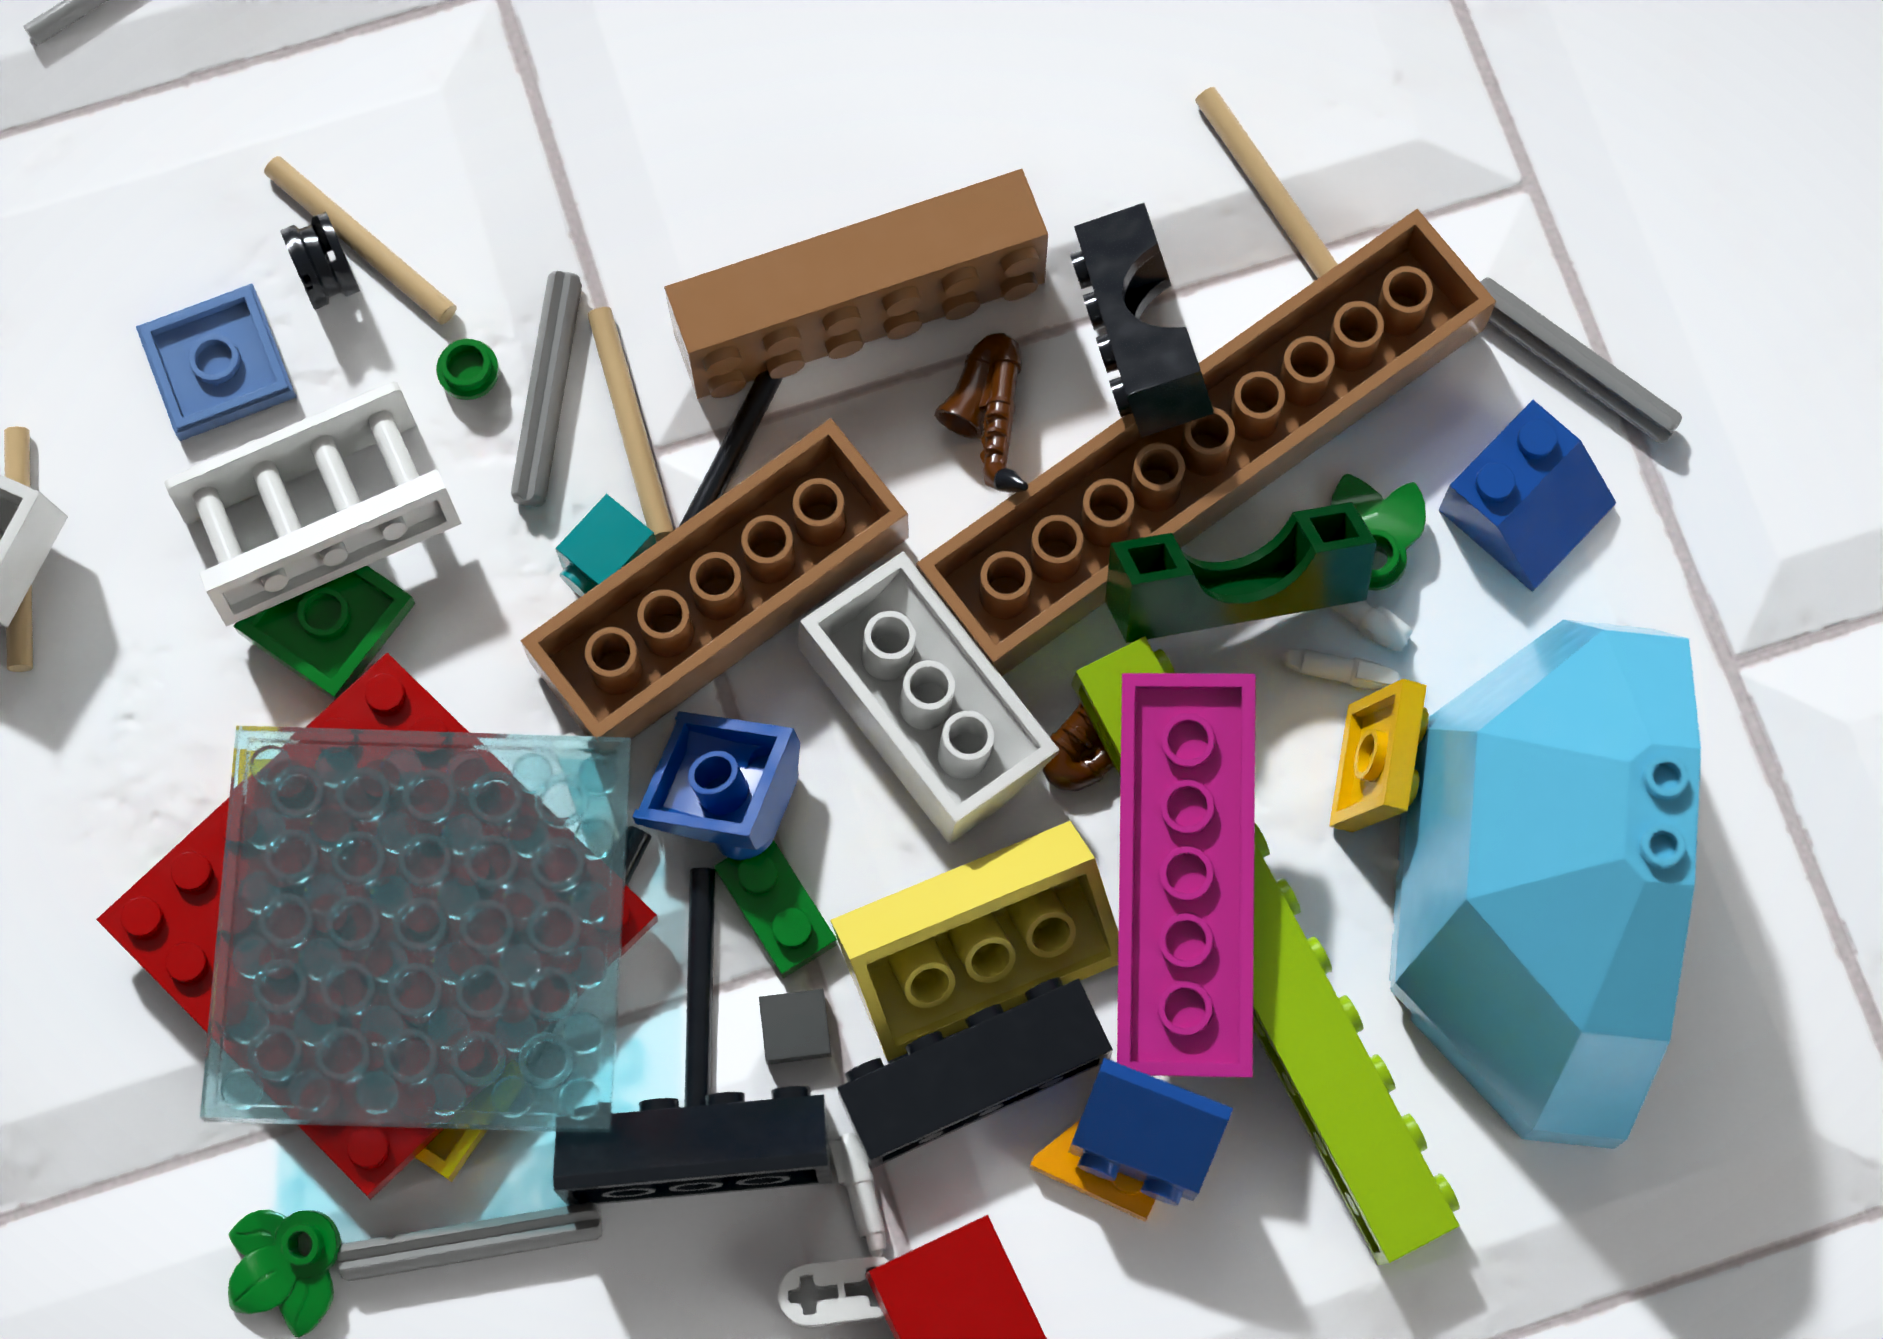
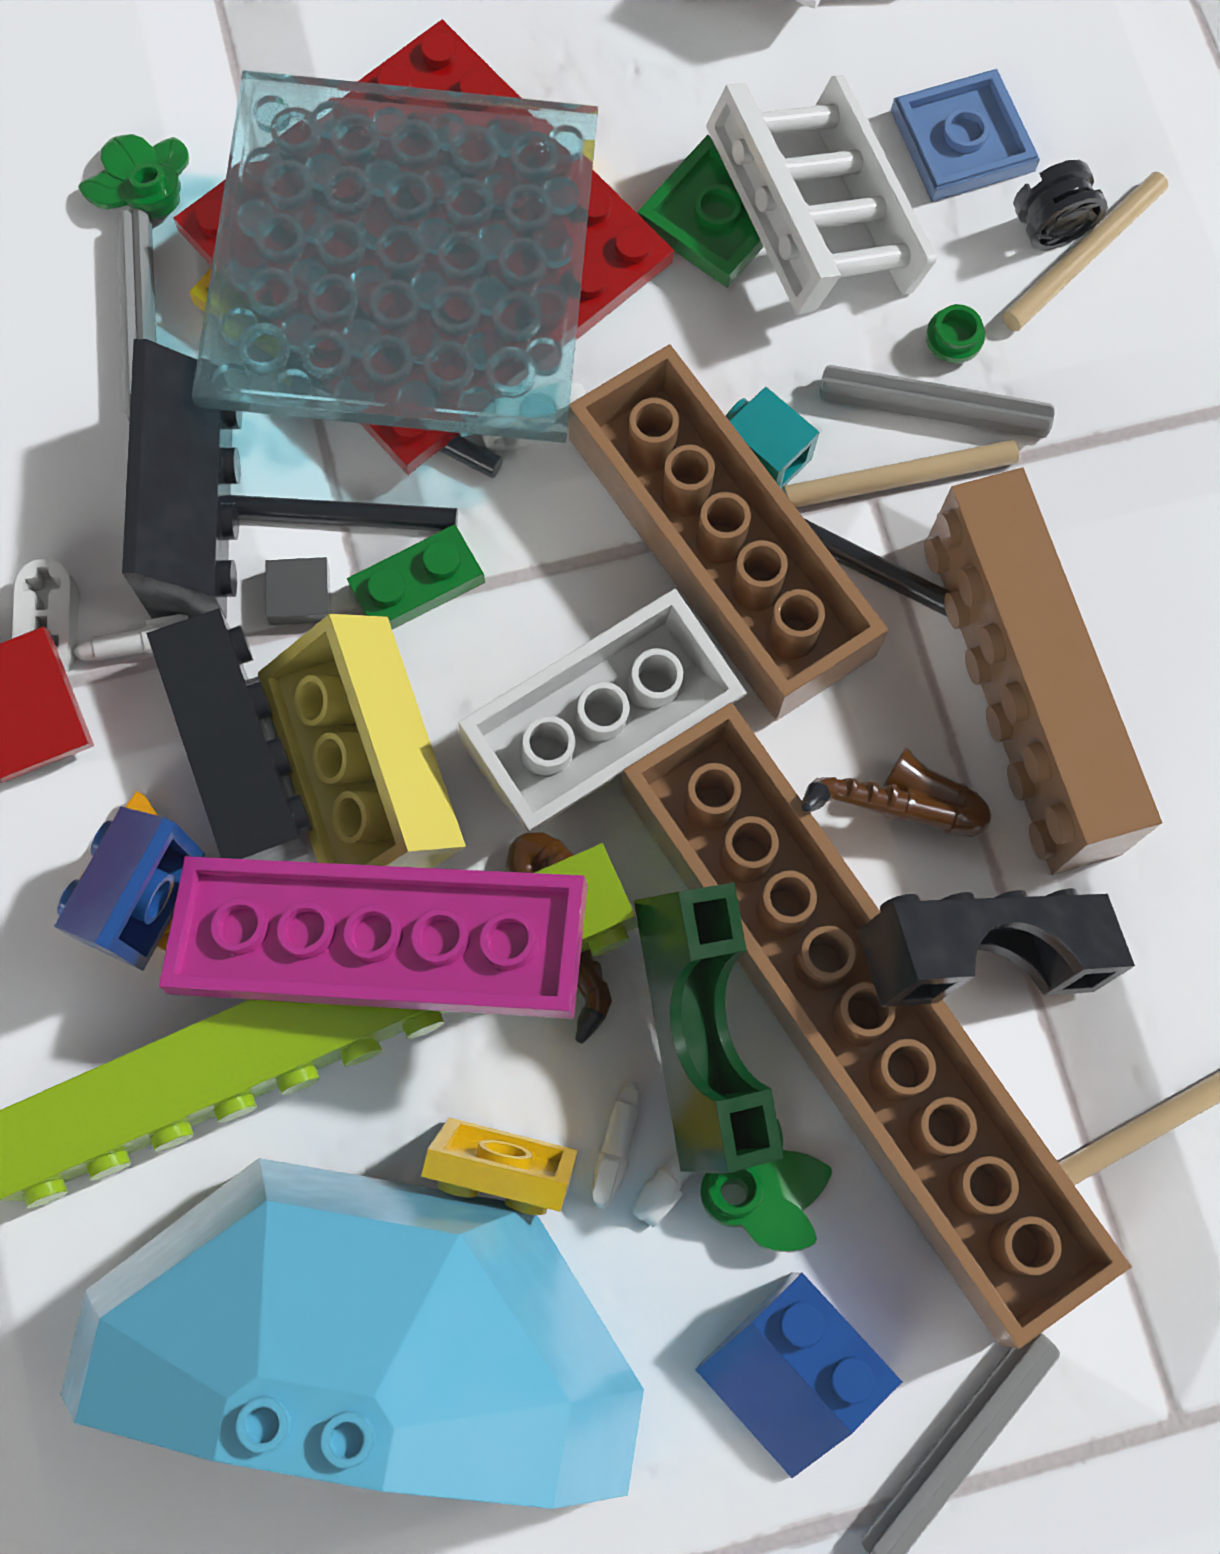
camera: 90 degrees right, 0 degrees up
blue slope [632,711,801,860] -> none

